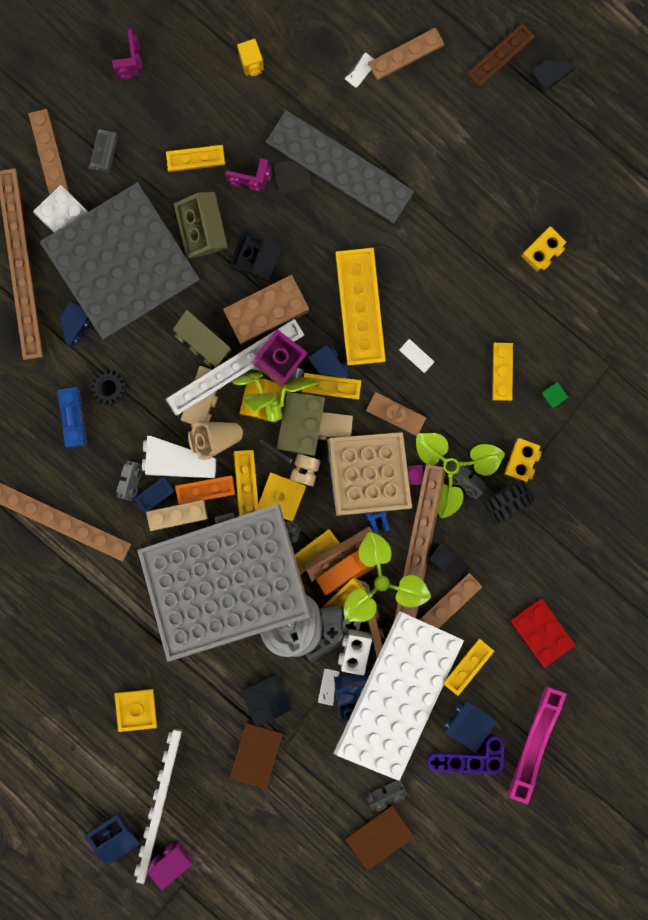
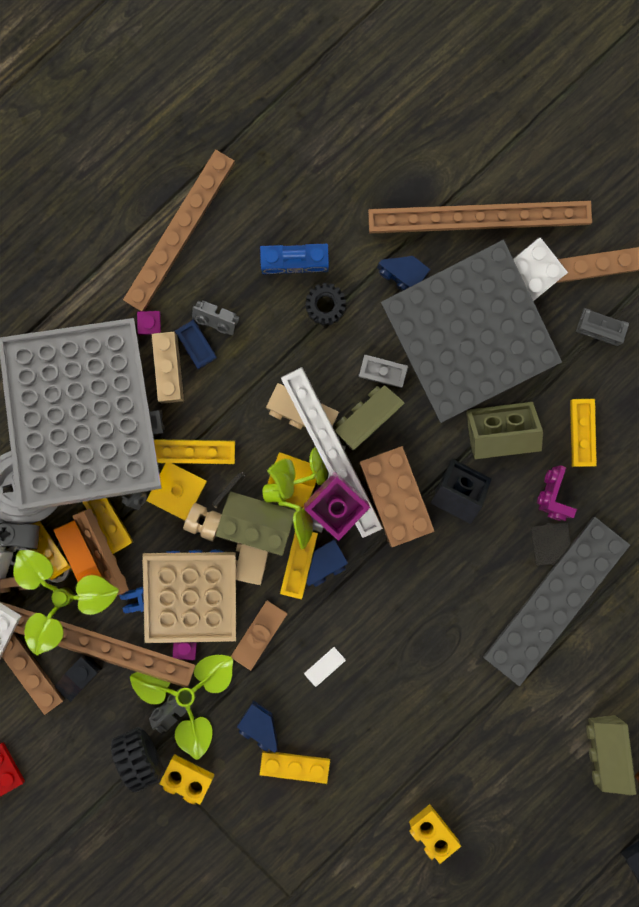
camera: 100 degrees right, 0 degrees up
white slope [142,436,217,478] -> none
orange plate [175,476,236,505] -> none
tan cone [188,421,243,460] -> none
yellow plate [336,248,386,366] -> none
green tile [541,382,568,409] -> none
none -> magenta plate [137,311,161,335]
none -> dark blue slope [237,700,278,753]
none -> light grey plate [359,355,408,388]
none -> olive slope [586,715,636,795]

